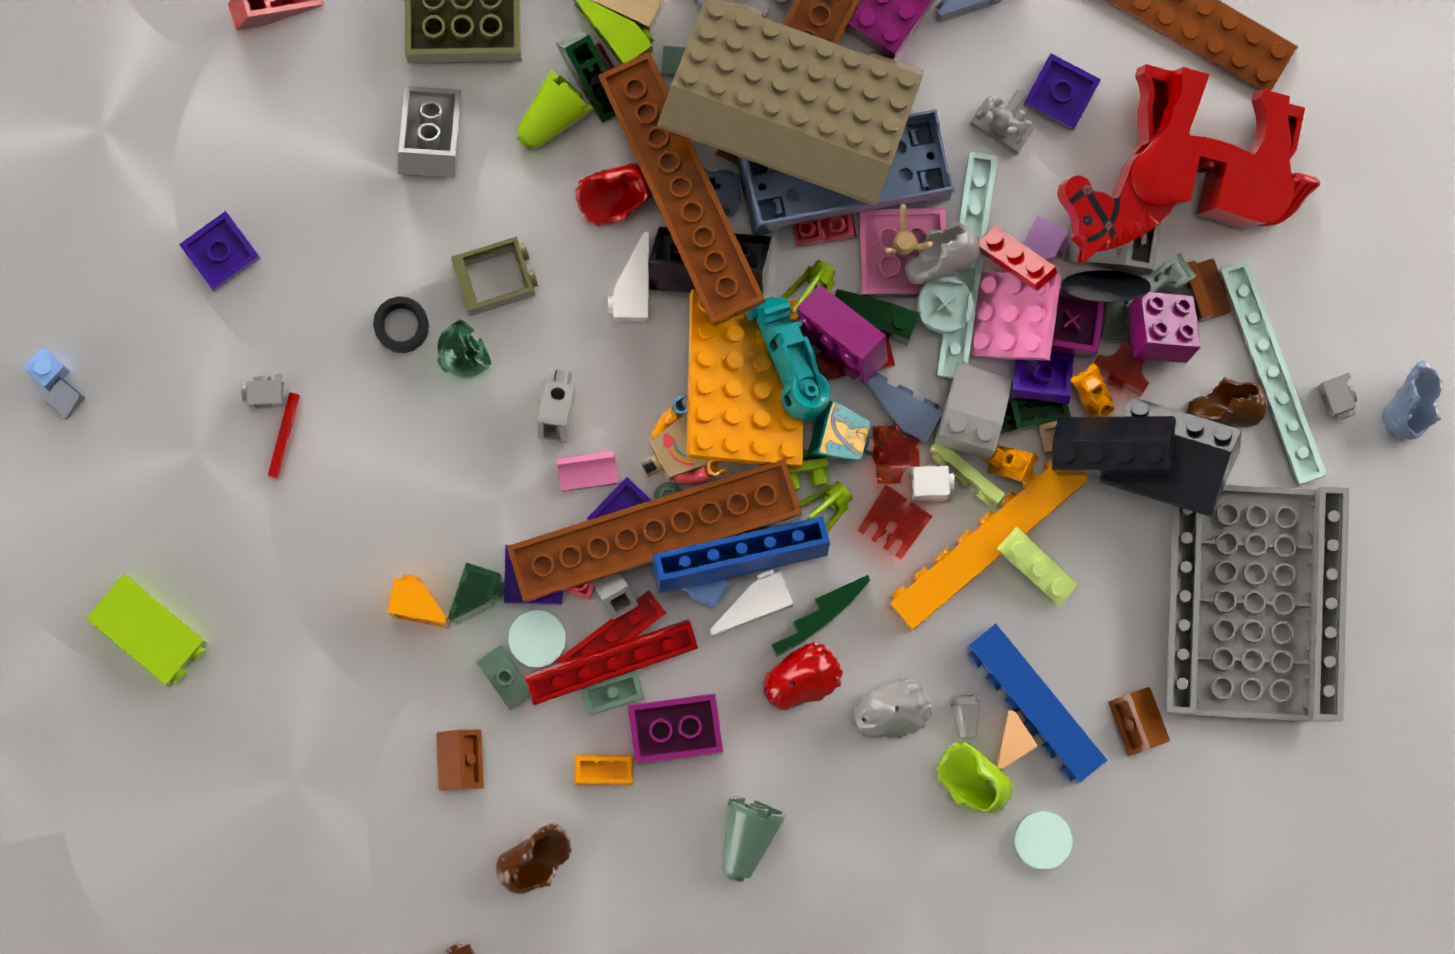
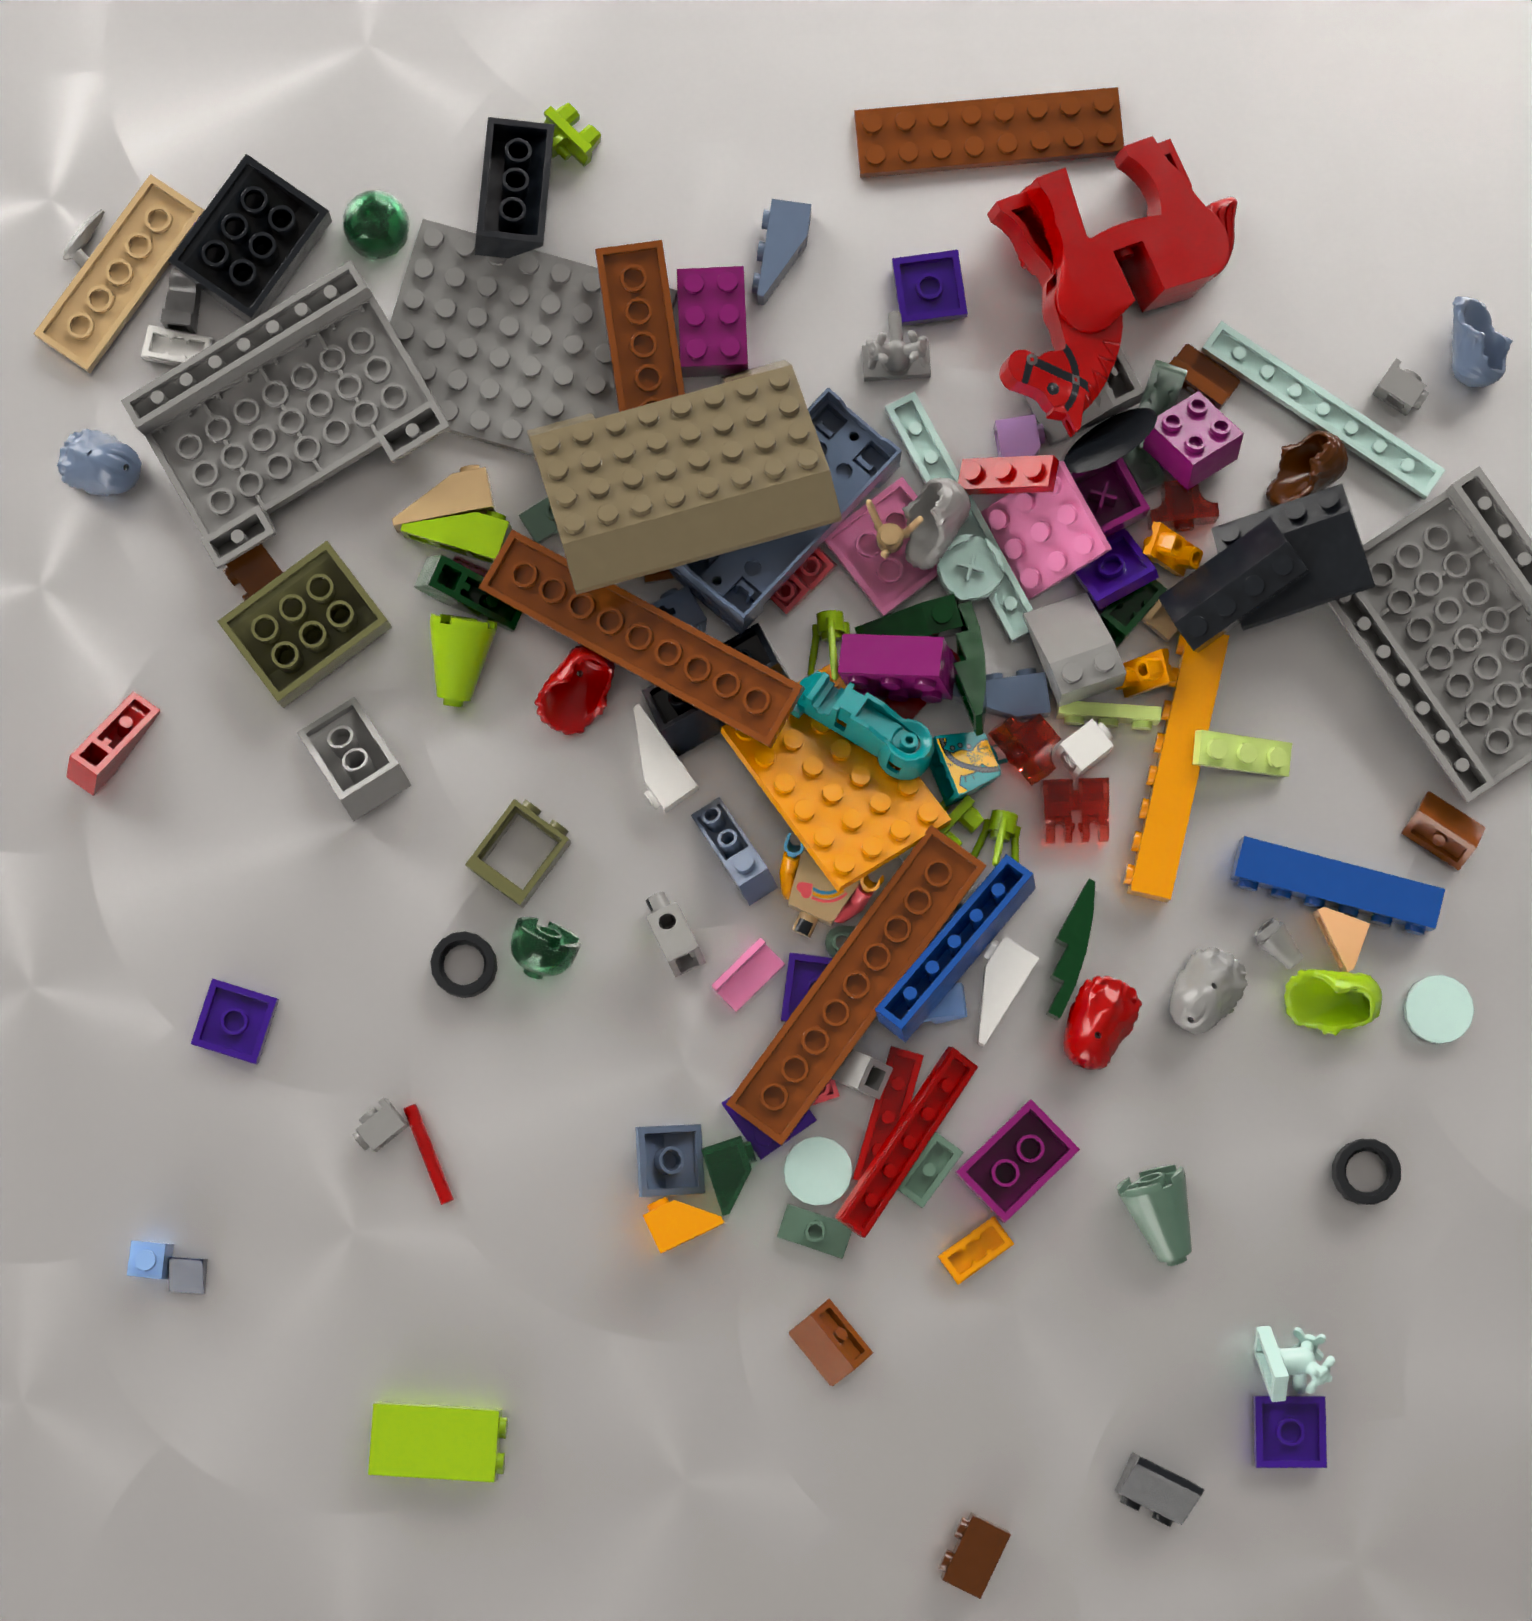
camera: 30 degrees left, 0 degrees up
reddish brown piece [496,823,572,894] -> none
none -> sand blue slope [635,1124,705,1197]
none -> sand blue slope [691,797,778,906]
none -> dark green slope [954,601,987,736]
none -> black tyre [1332,1139,1401,1205]

